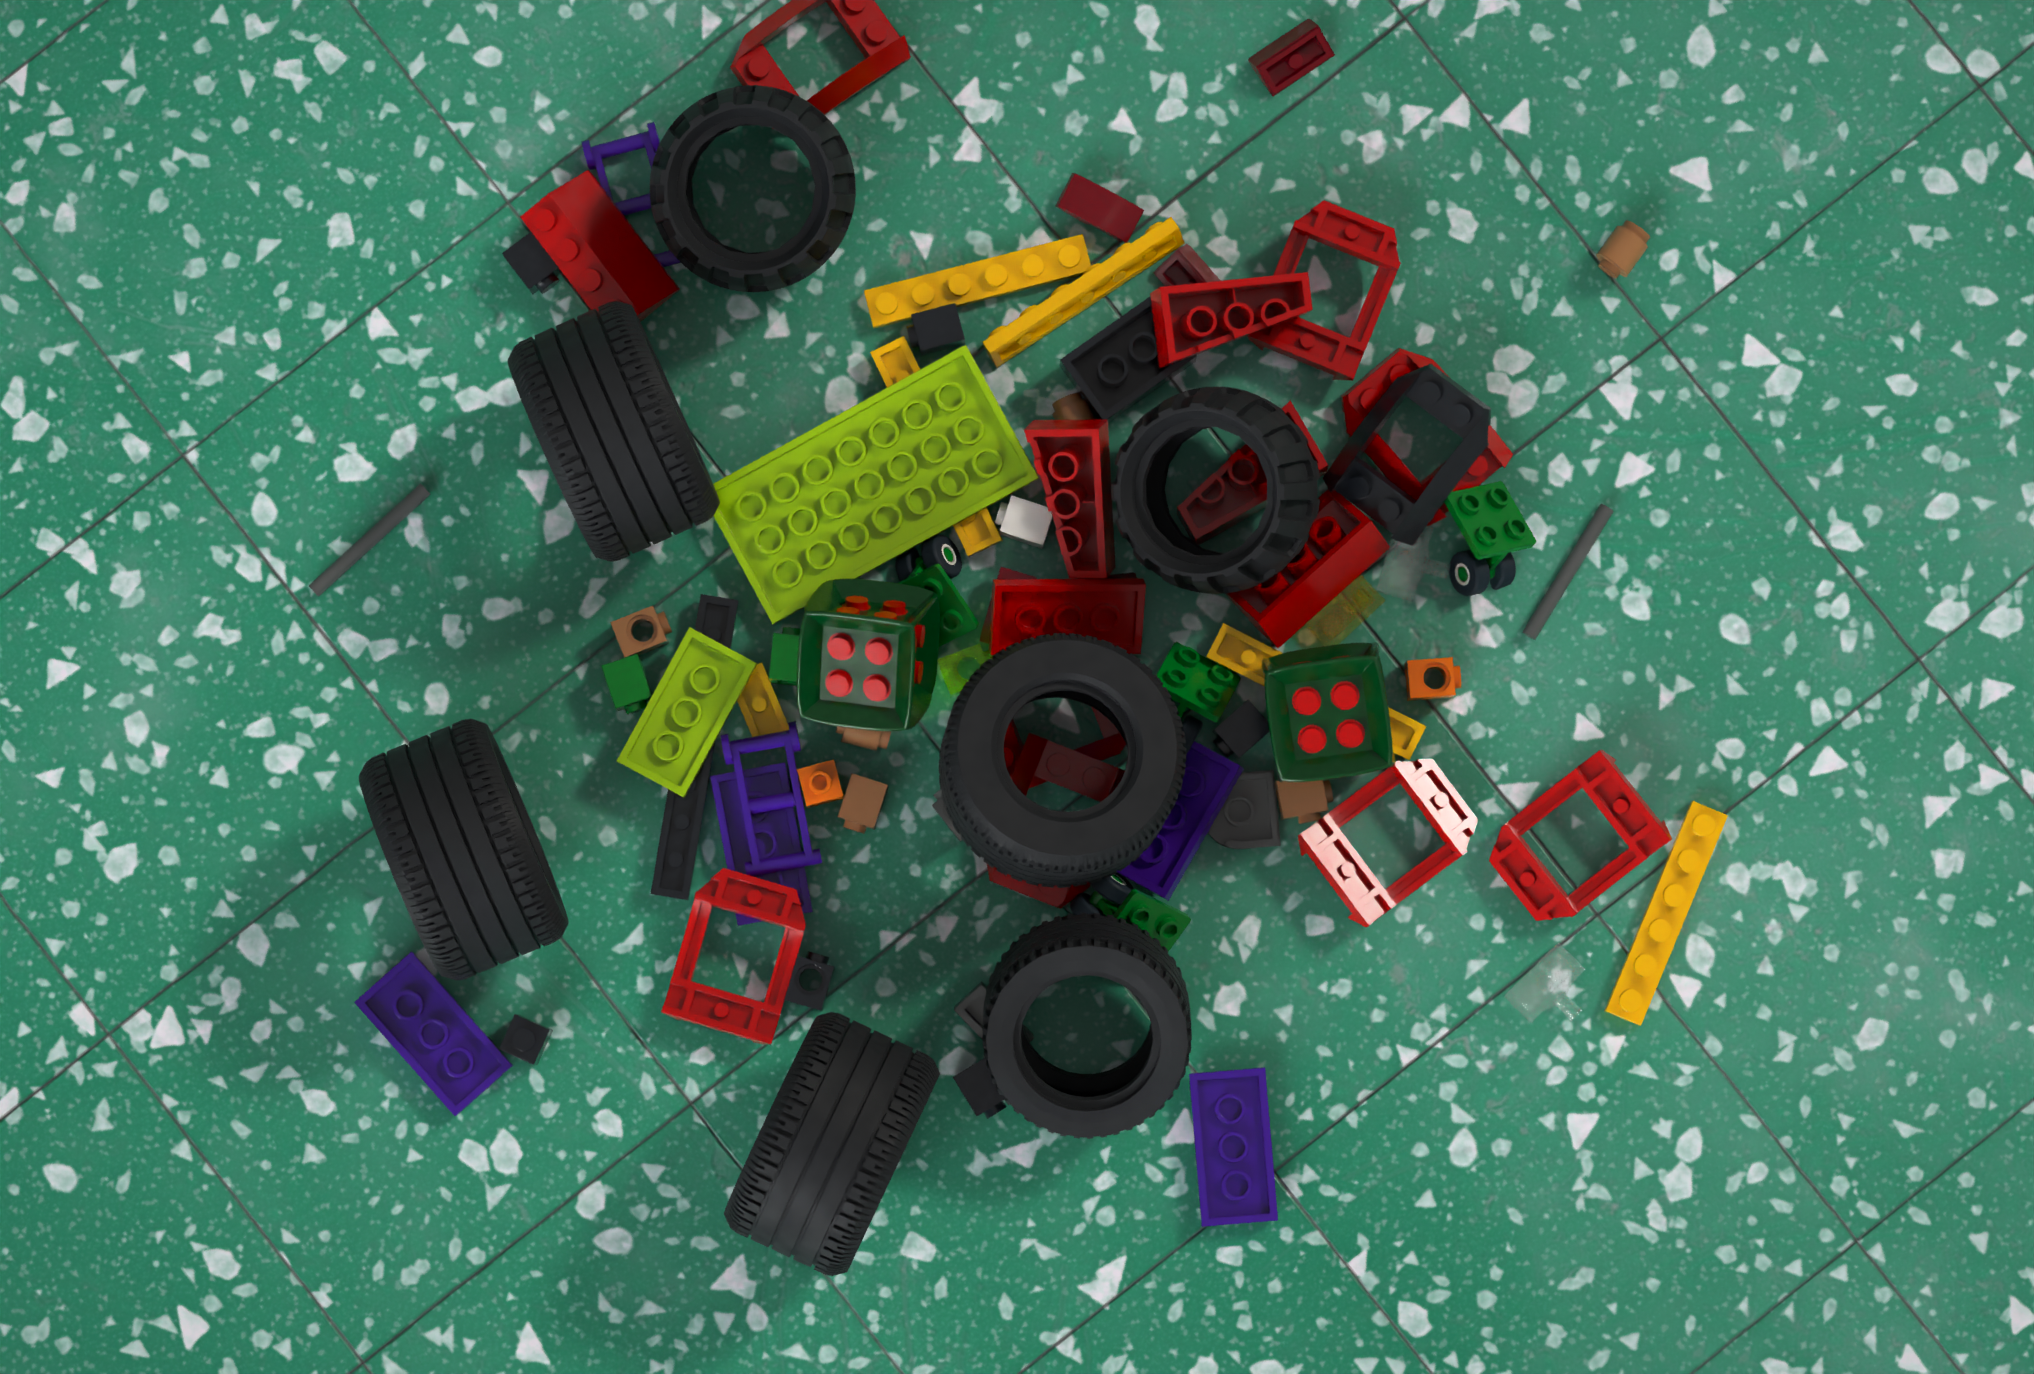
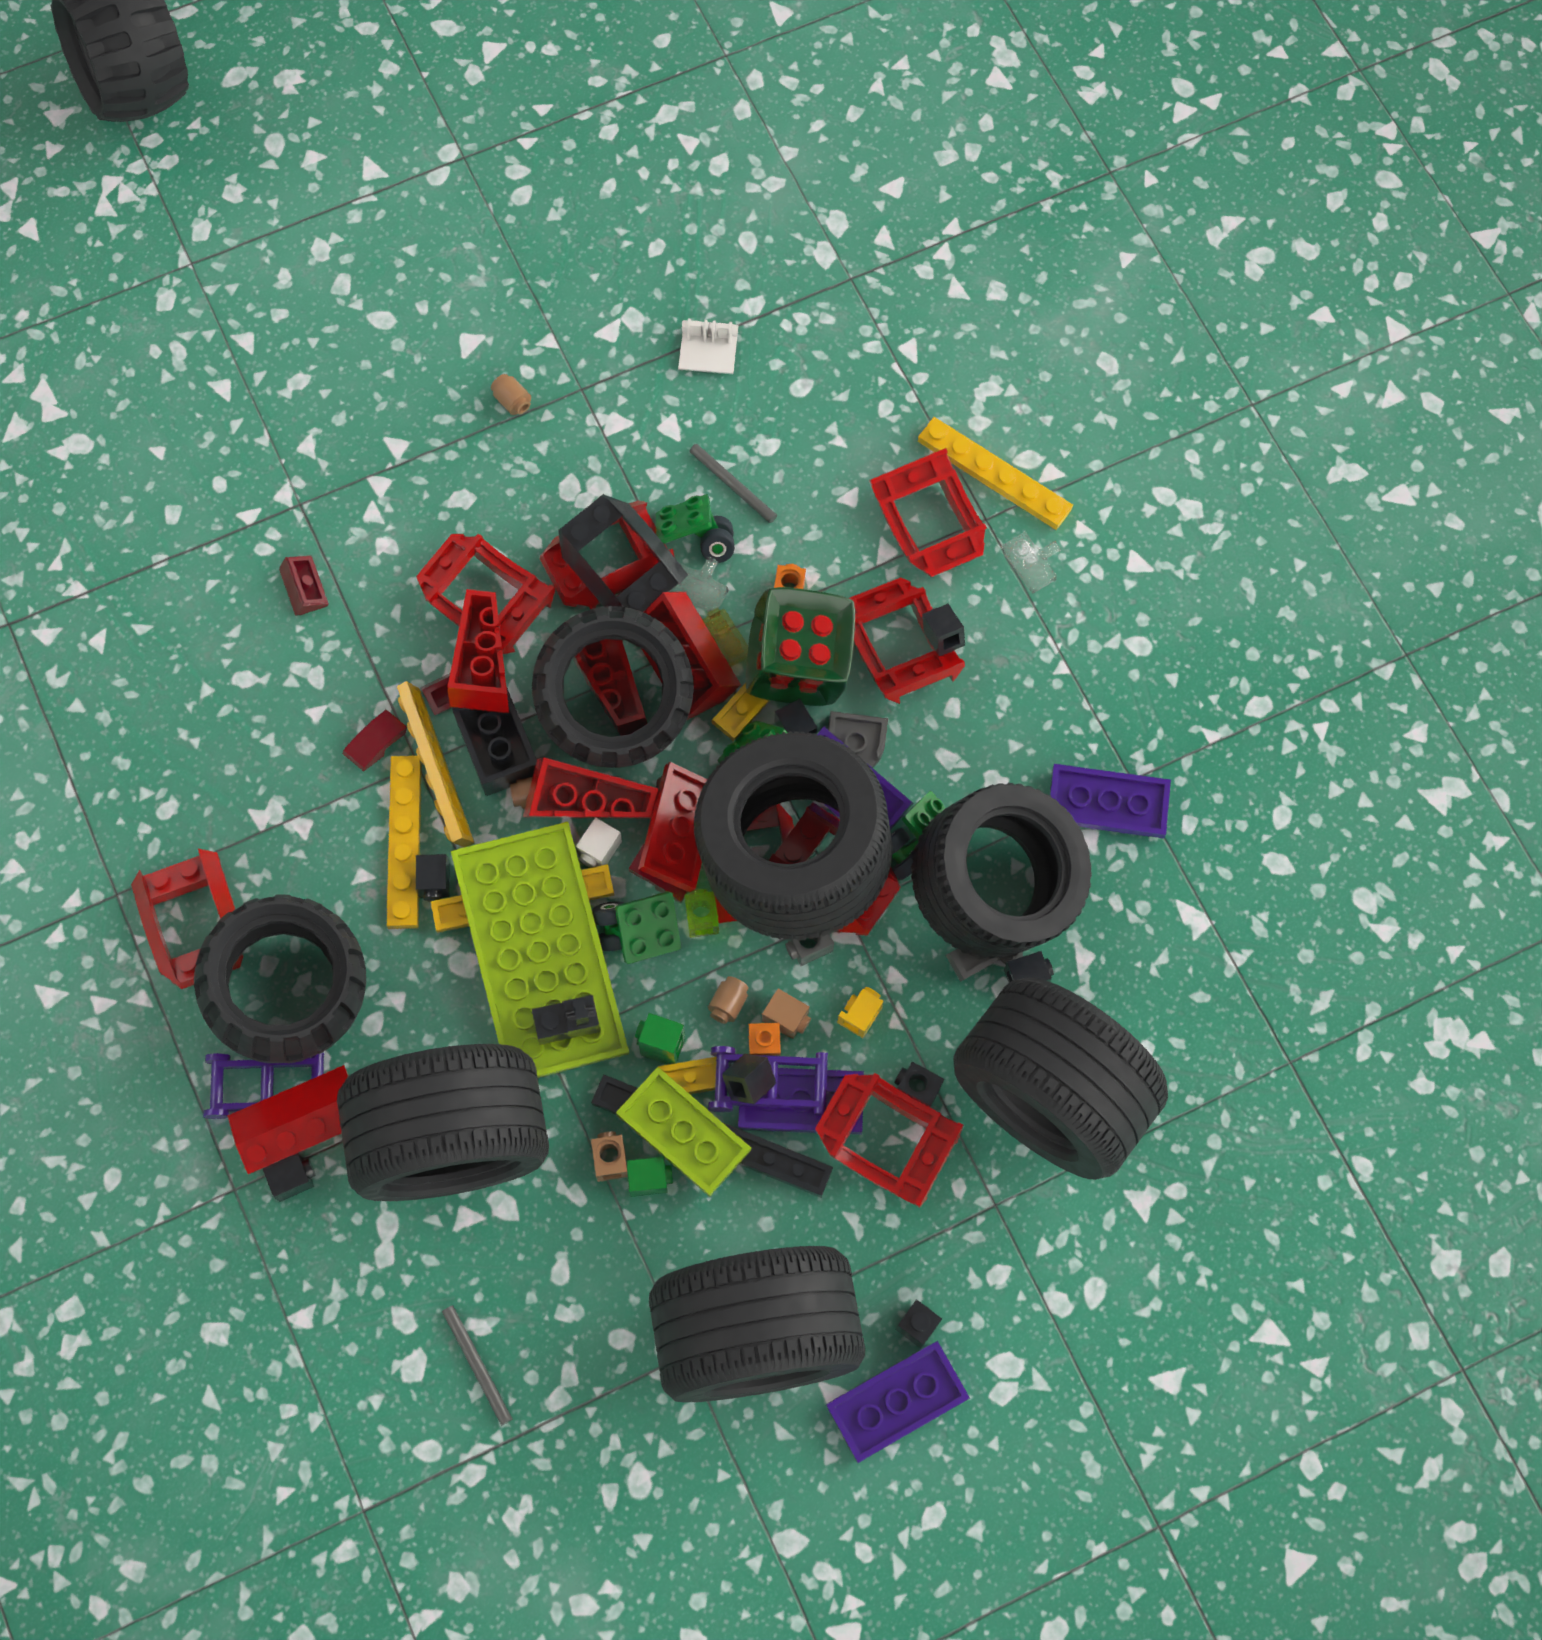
camera: 75 degrees left, 15 degrees down
dark green piece [797,579,940,731] -> none
medium nougat brick [1275,780,1333,824] -> none
none -> black hinge [532,995,600,1045]
none -> white hinge [678,318,738,374]
none -> black brick [722,1054,776,1104]
none -> yellow brick [837,987,884,1038]
none -> black brick [922,604,965,656]

